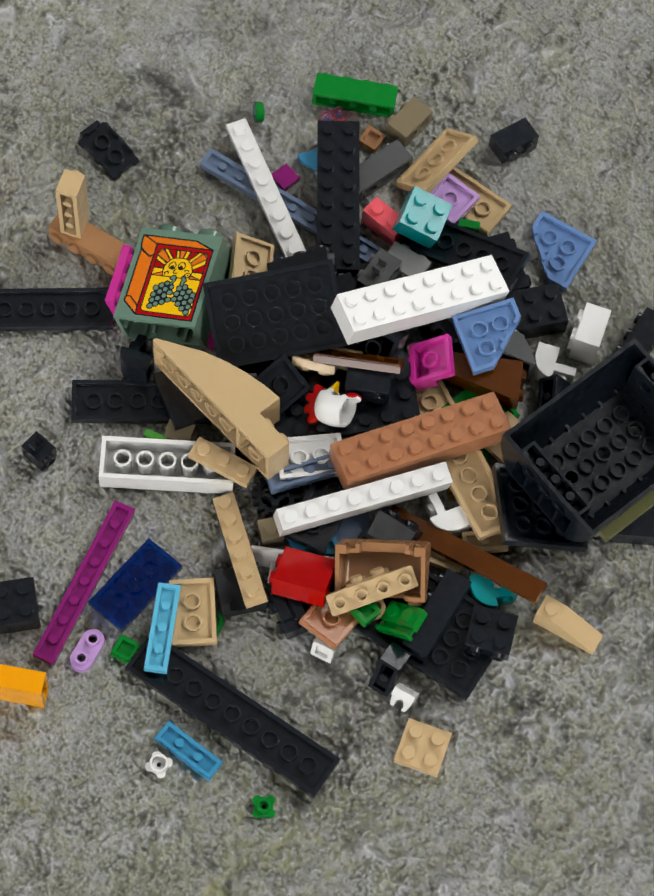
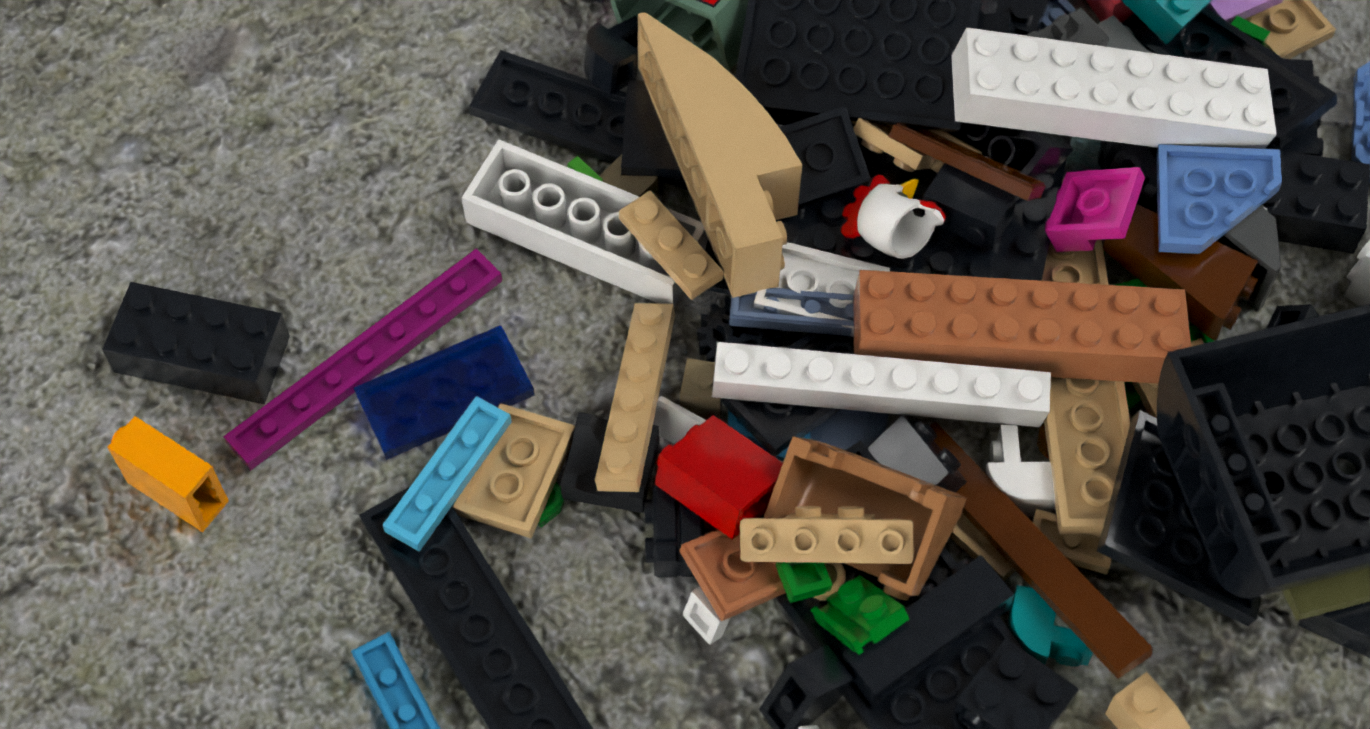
camera: 30 degrees right, 5 degrees down
black brick [21,431,57,471] -> none
lavender plate [70,629,105,673] -> none
green tile [110,634,142,664] -> none
white plate [145,751,173,779] -> none
white brick [533,342,577,384] -> none

